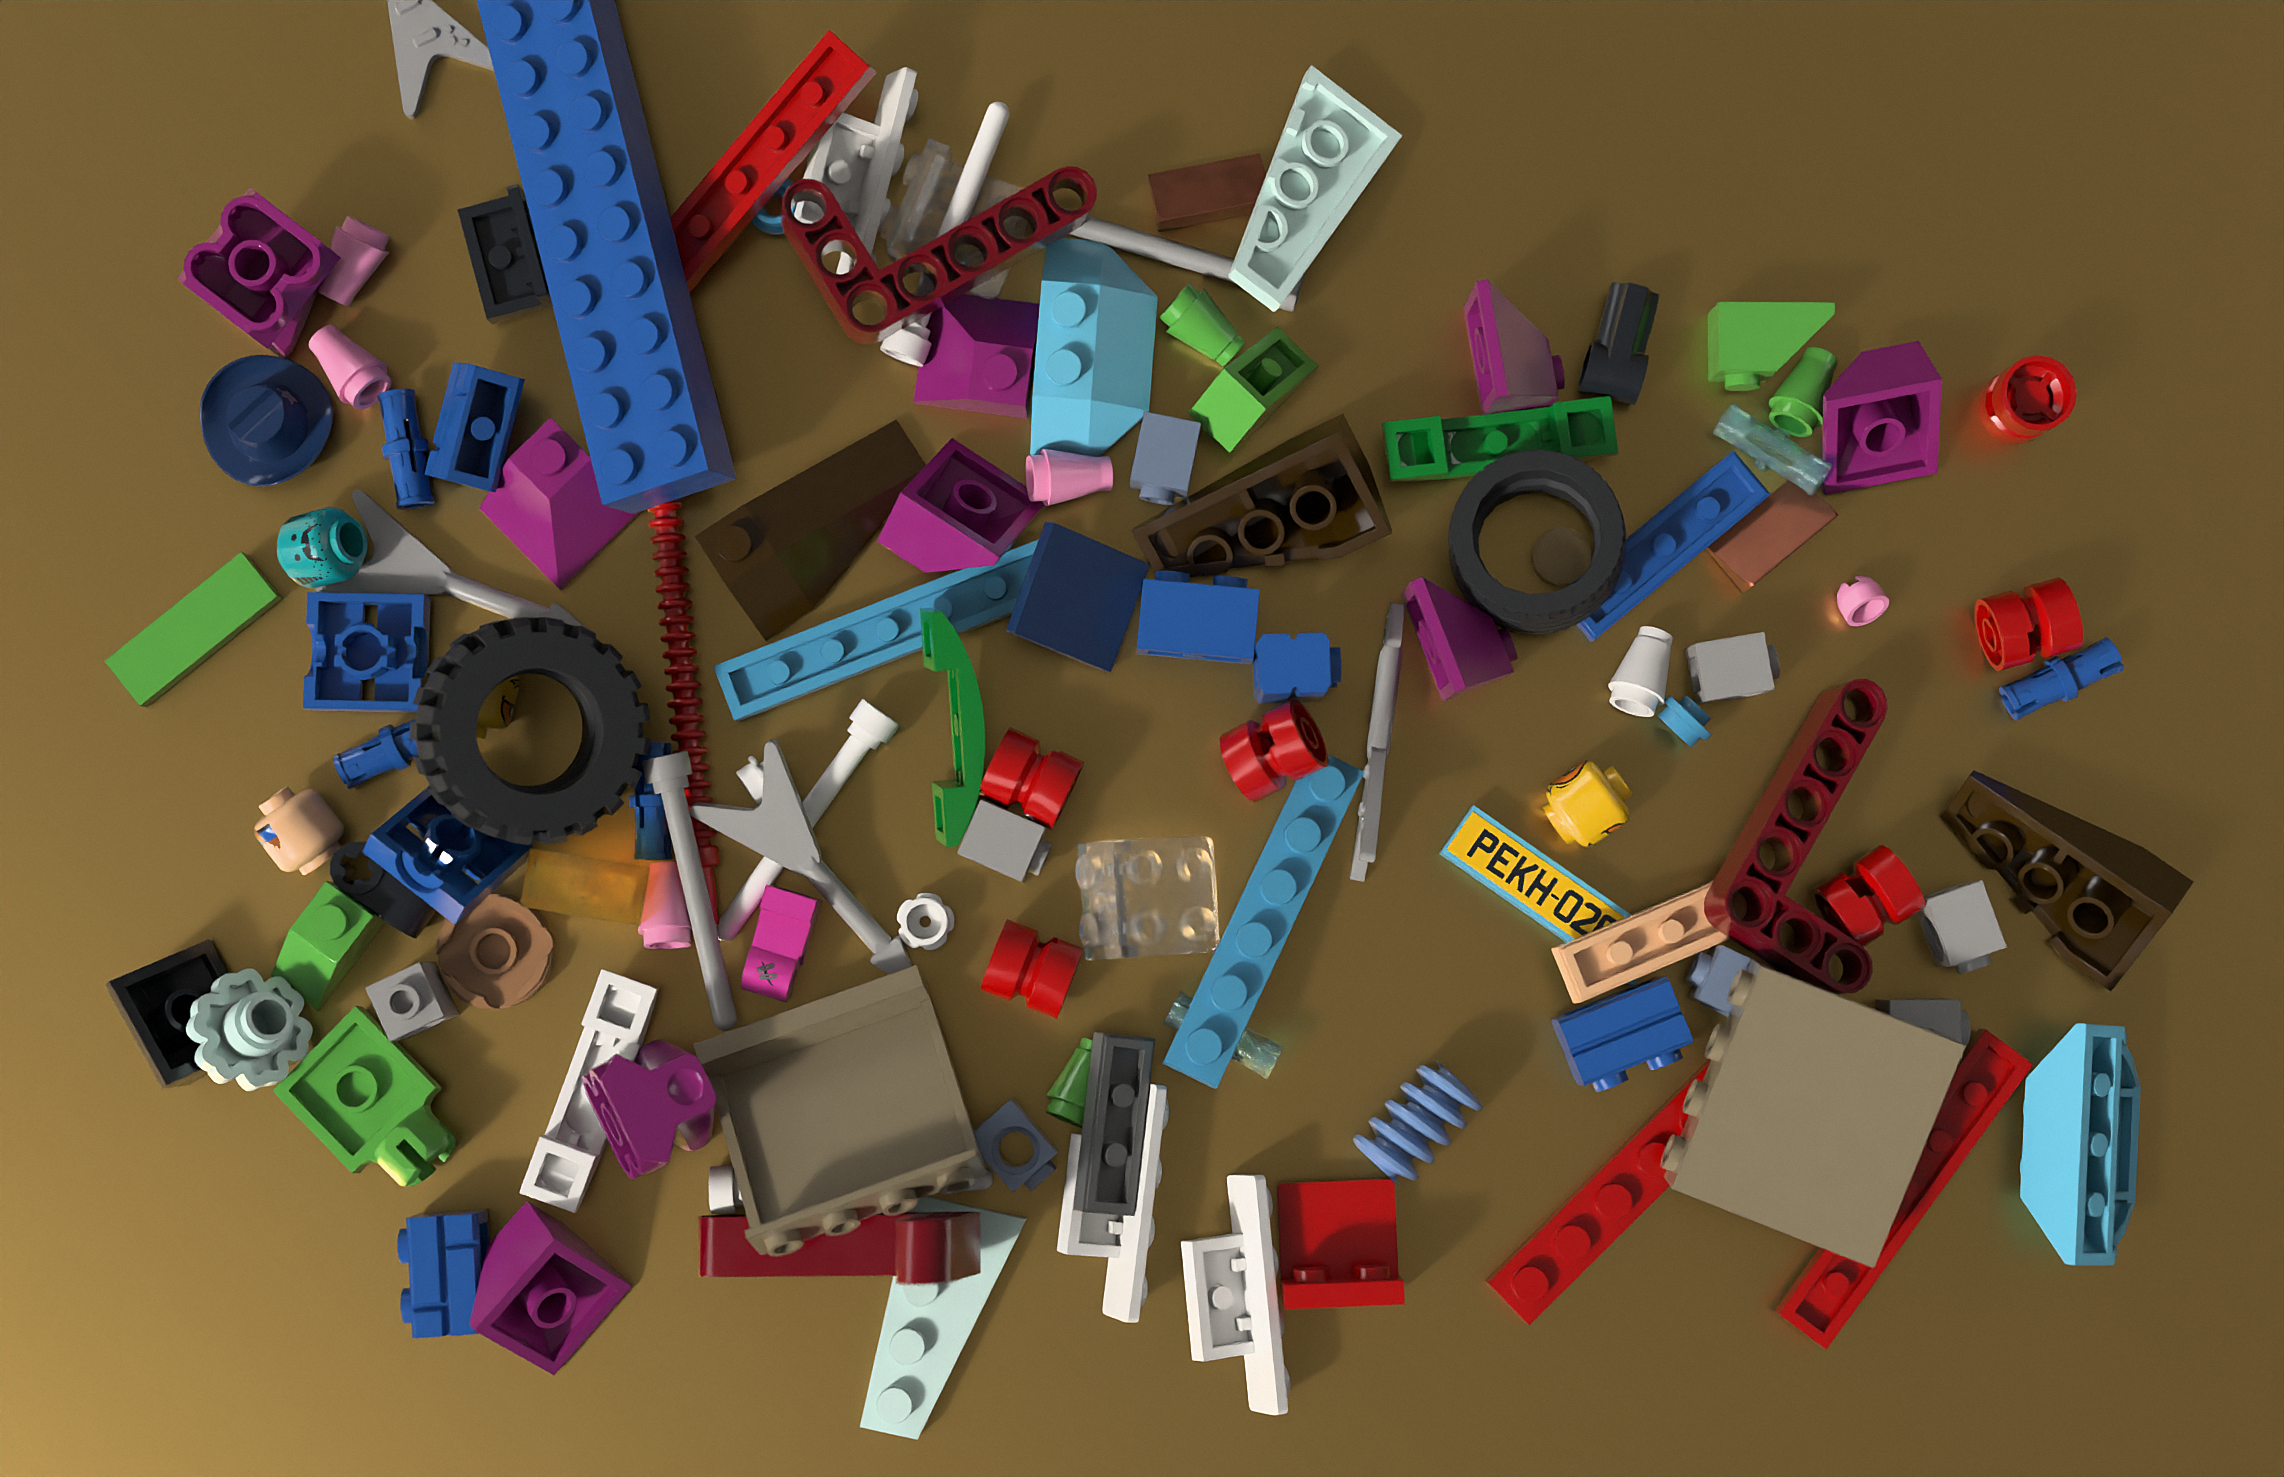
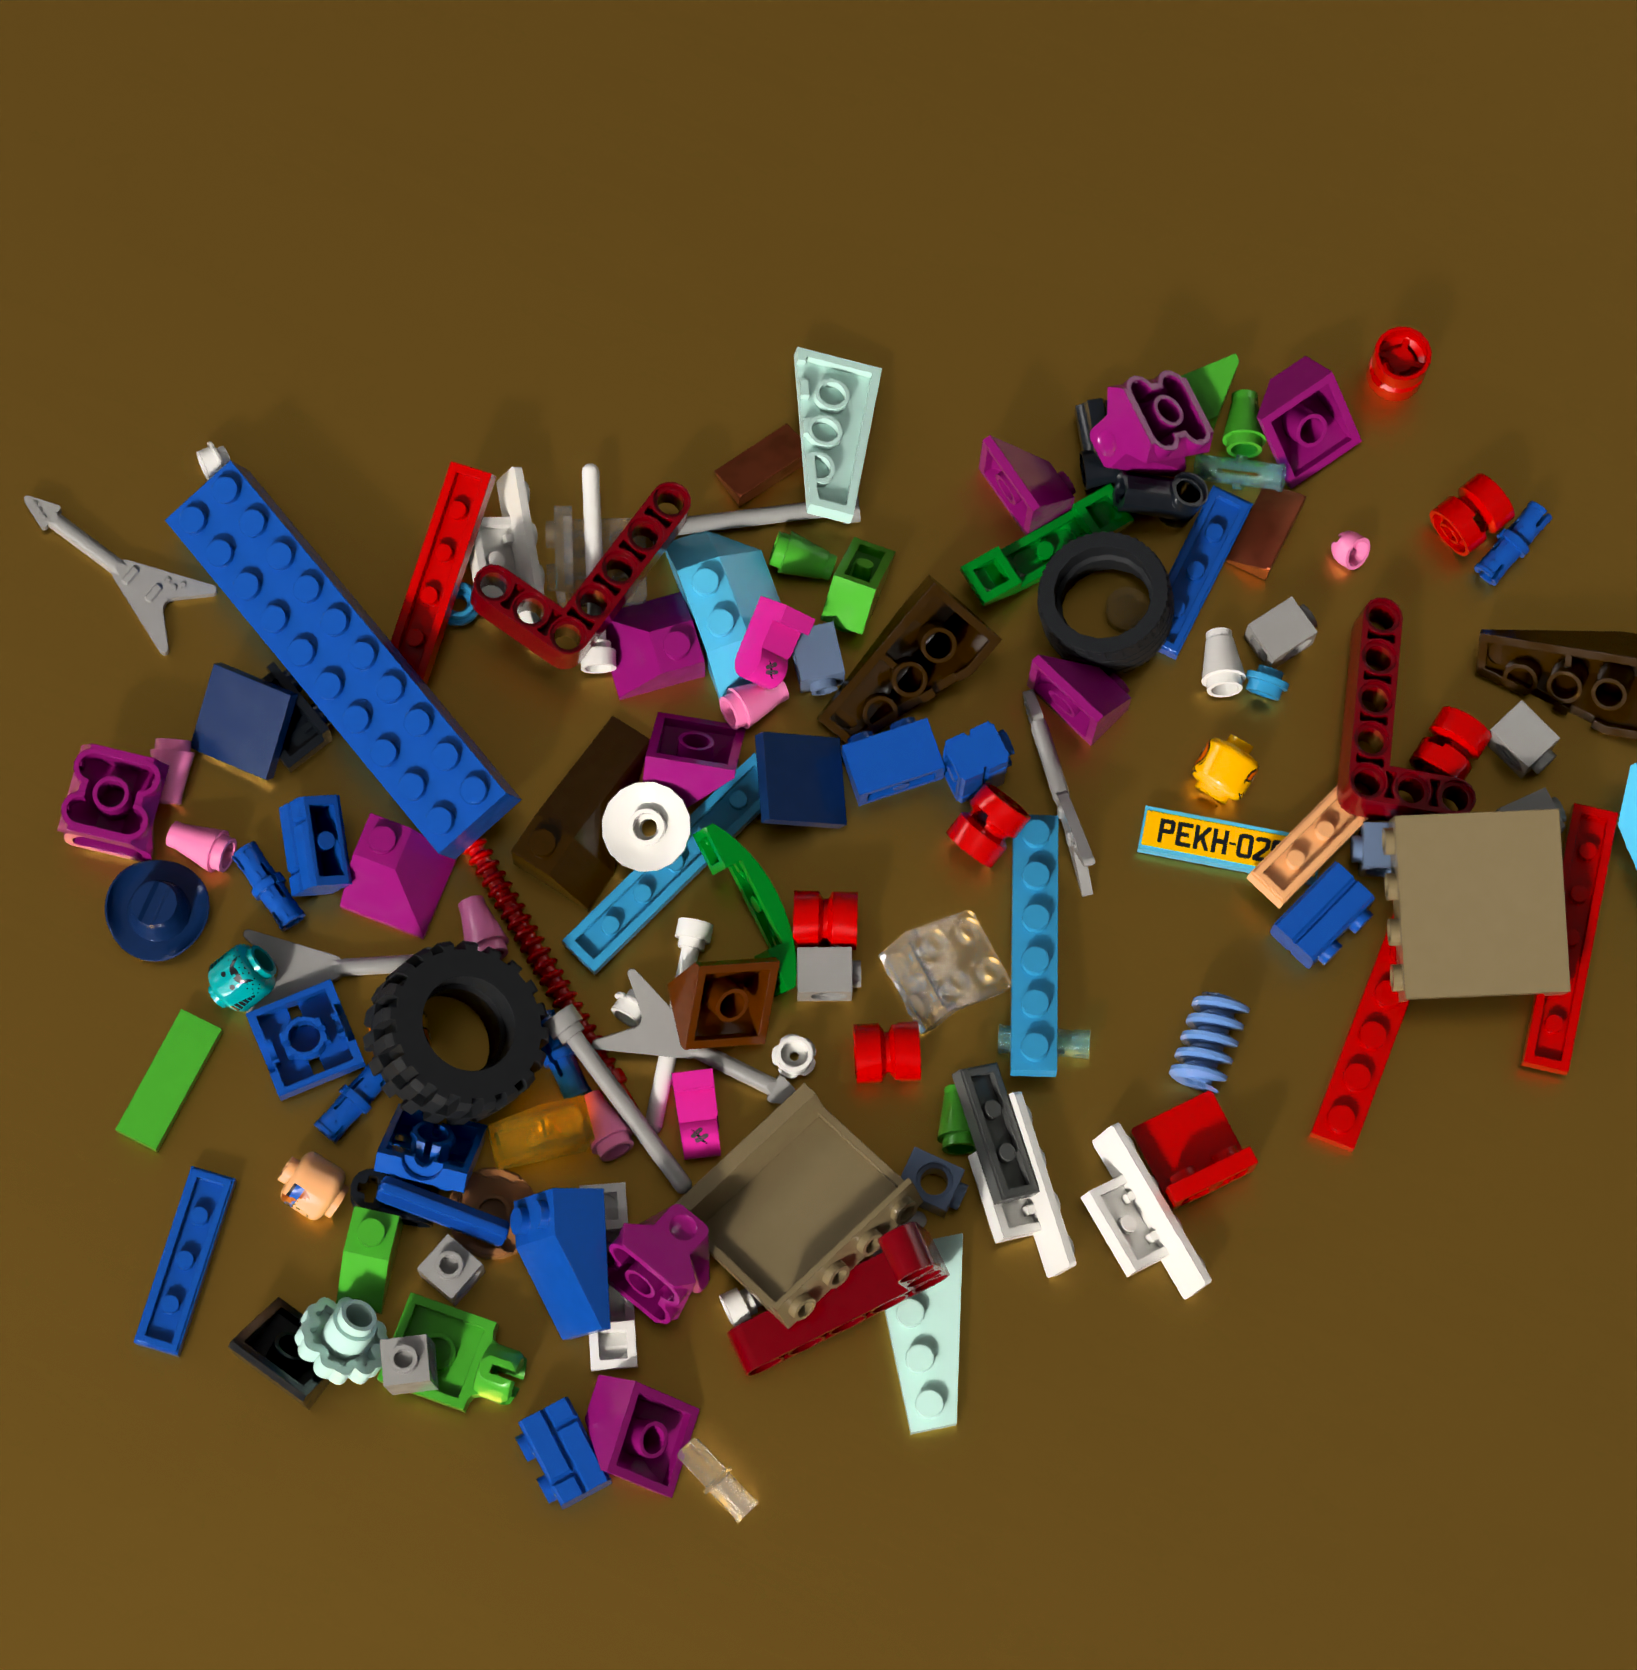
camera: 25 degrees left, 10 degrees down
none -> blue tile [134,1166,237,1357]
none -> dark blue tile [191,662,298,780]
none -> blue axle [376,1175,510,1247]
none -> light grey brick [380,1334,439,1395]
none -> bright pink cone [458,895,509,960]
none -> blue slope [510,1188,611,1340]
none -> white dish [602,782,691,872]
none -> reddish brown slope [667,957,780,1050]
none -> clear axle [677,1438,759,1523]
none -> dark pink leg [735,596,816,689]
none -> magenta piece [1090,370,1214,477]
none -> black piece [1112,471,1209,528]

